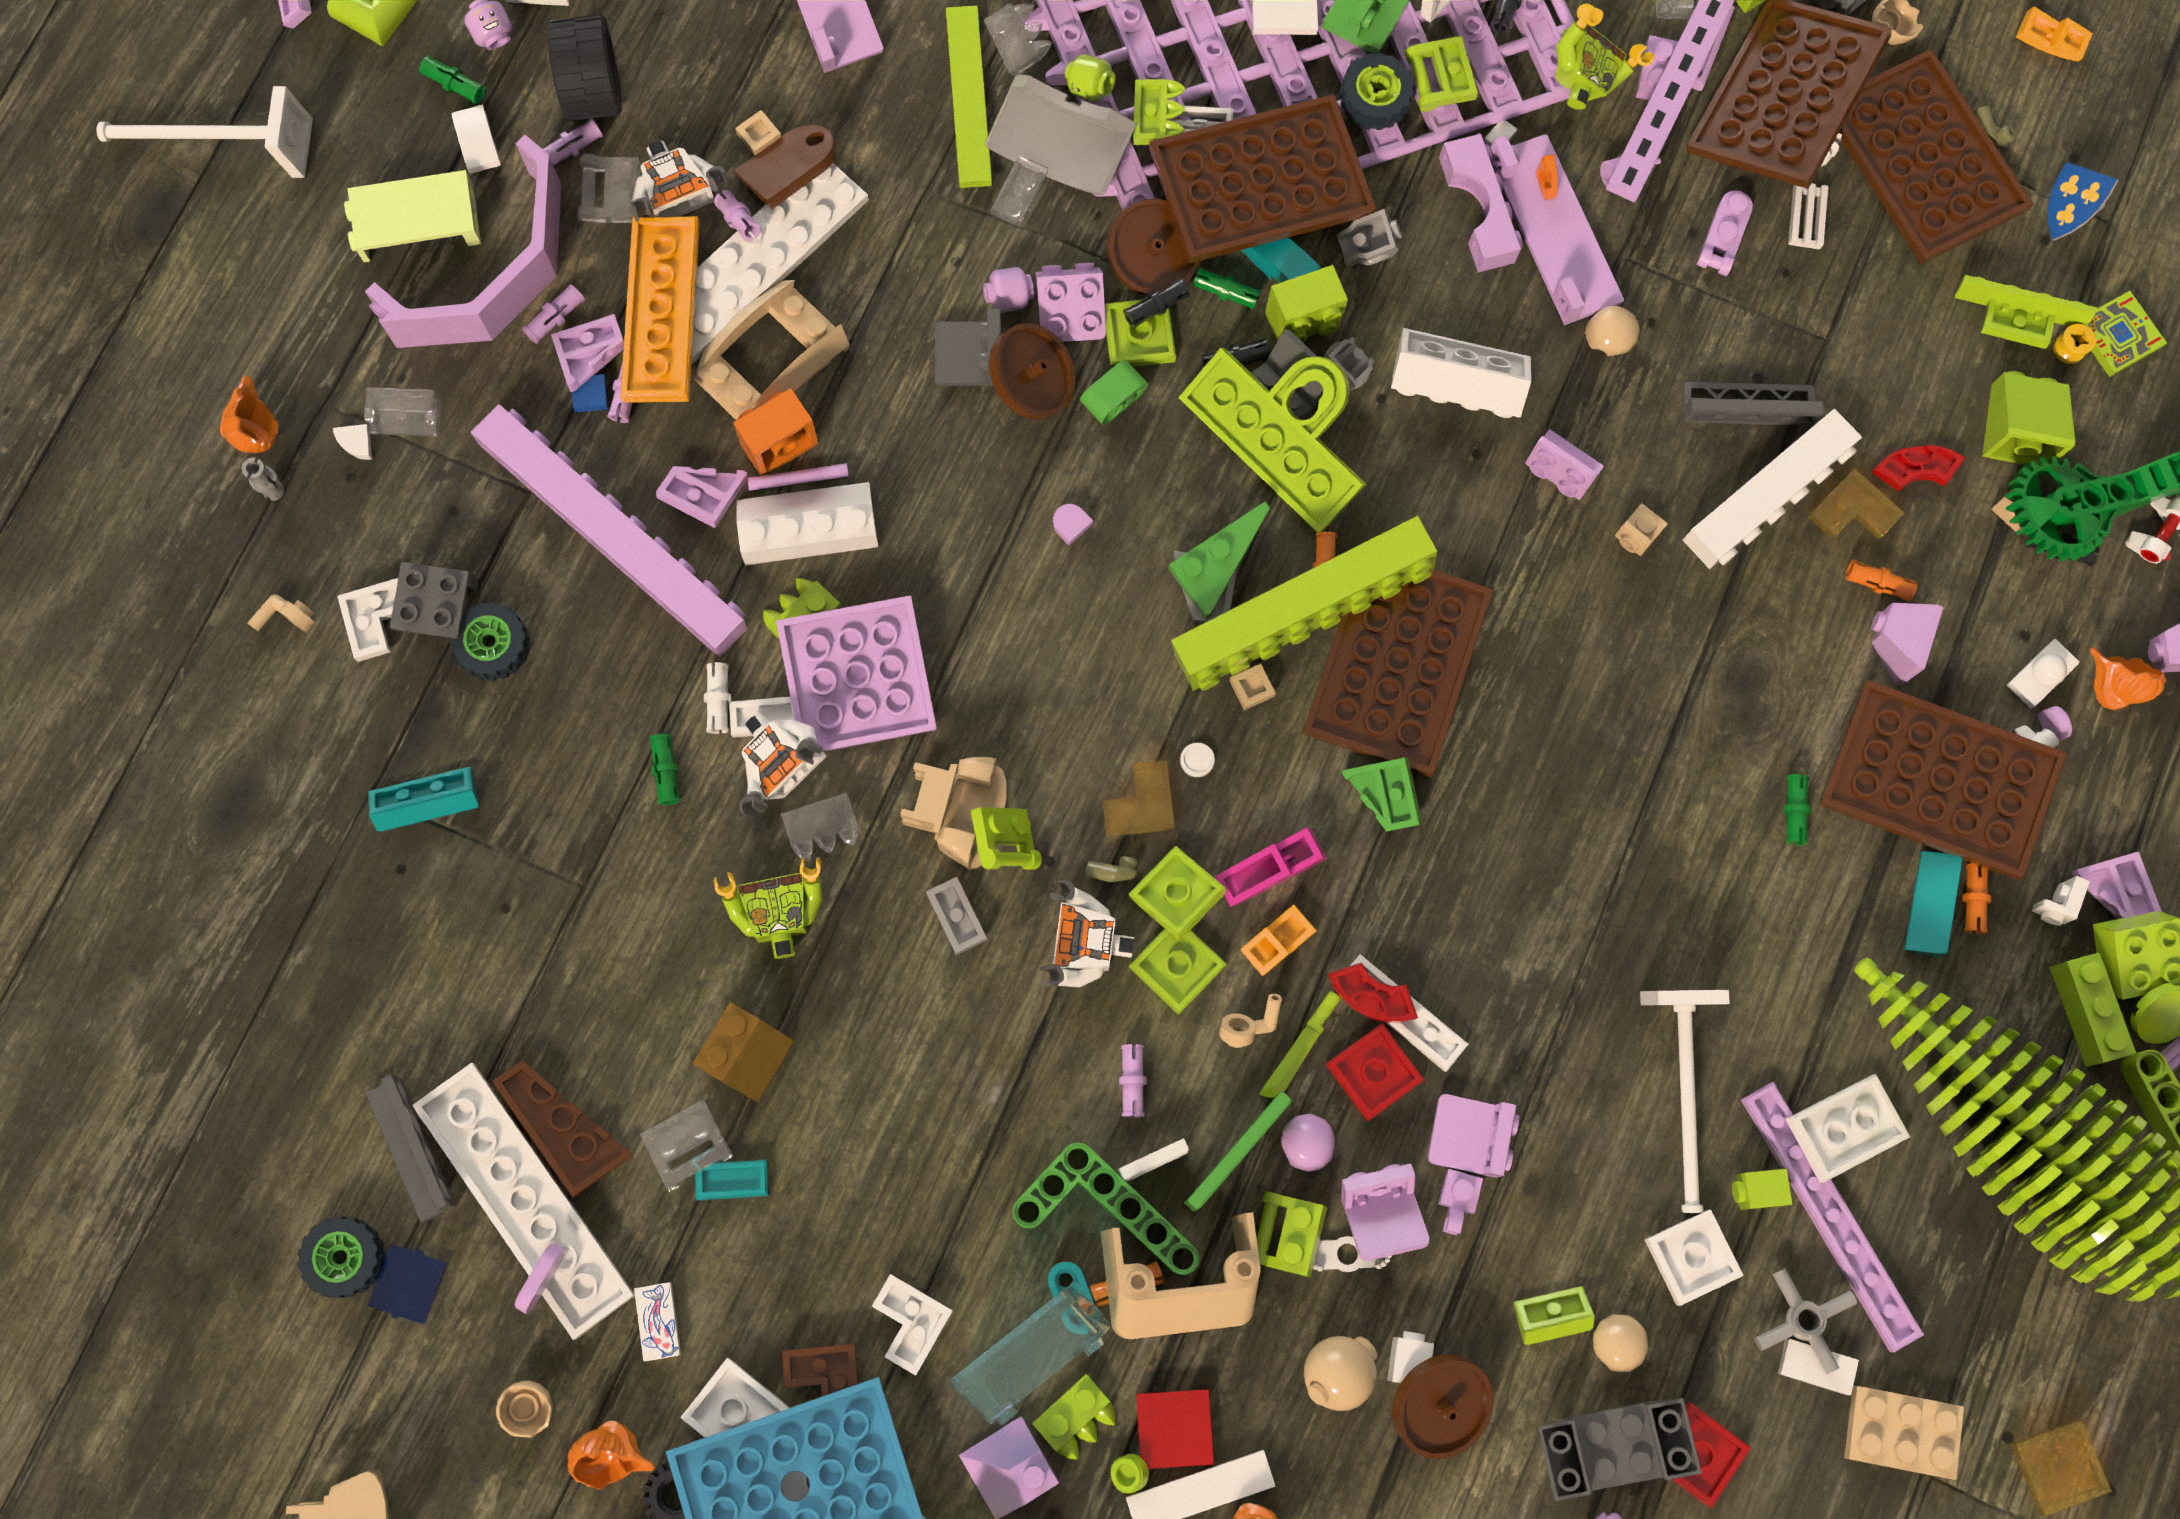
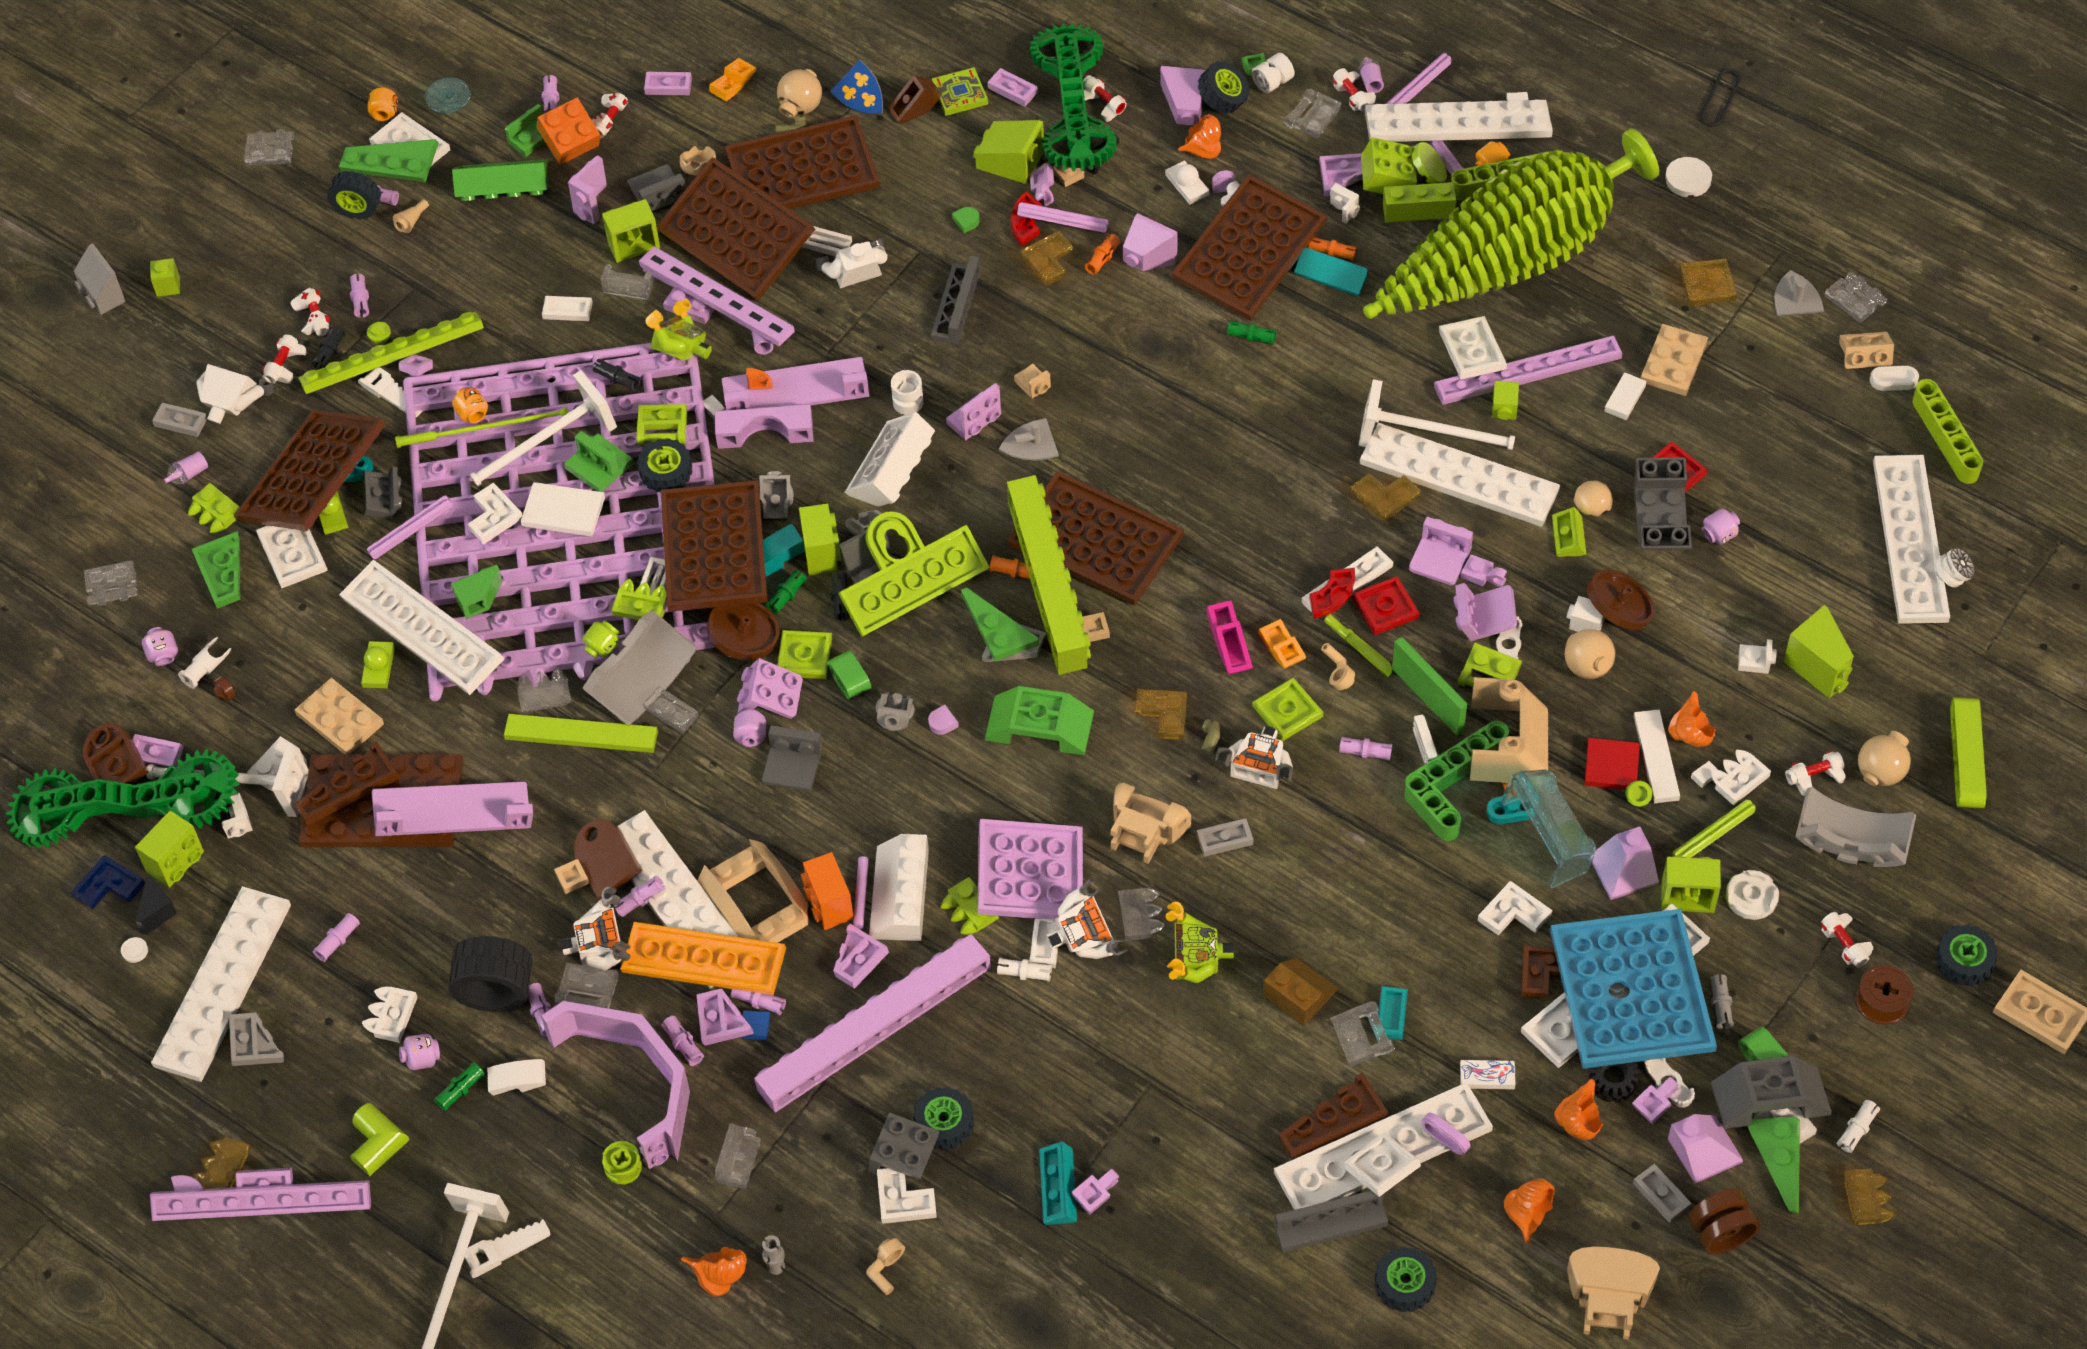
camera: 70 degrees left, 20 degrees down
white tile [333,424,372,460] -> none
yellowish green panel [344,170,481,262] -> none
clear blue piece [367,1244,448,1324] -> none
tan hair [496,1380,553,1438] -> none
green pin [649,734,680,806] -> none
lime plate [971,807,1042,870] -> none
reddish brown piece [989,323,1076,420] -> none
lime plate [1032,1374,1116,1460] -> none
black pin [1123,278,1190,329] -> none
lime tile [1129,846,1227,941] -> none
white piece [1180,743,1215,777] -> none
lavender hair [1281,1113,1335,1172] -> none
bright green wing [1342,757,1422,831] -> none
tan hair [1585,306,1640,356] -> none
white plate [1644,1209,1744,1306] -> none
white brick [1683,408,1862,569] -> none
lavender plate [1696,190,1753,277] -> none
light grey bar [1755,1268,1857,1374] -> none
lime bracket [1954,275,2097,349] -> none
yellow wheel [2053,323,2096,364] -> none
none -> white piece [465,1219,550,1278]
none -> lime wheel [602,1141,642,1185]
none -> tan brick [777,69,822,119]
none -> white torso [815,238,887,288]
none -> light grey hand [876,691,915,731]
none -> reddish brown slope [888,75,942,124]
none -> white wheel [891,370,923,415]
none -> bright green tile [952,207,980,233]
none -> bright green slope [985,686,1094,755]
none -> lavender plate [988,68,1038,107]
none -> light grey shield [999,418,1059,461]
none -> lavender axle [1017,202,1108,233]
none -> lavender plate [1030,162,1054,206]
none -> lavender plate [1071,1169,1119,1215]
none -> white plate [1343,1132,1421,1197]
none -> clear yellow plate [1351,473,1421,522]
none -> white plate [1360,423,1560,527]
none -> orange hair [1504,1179,1554,1243]

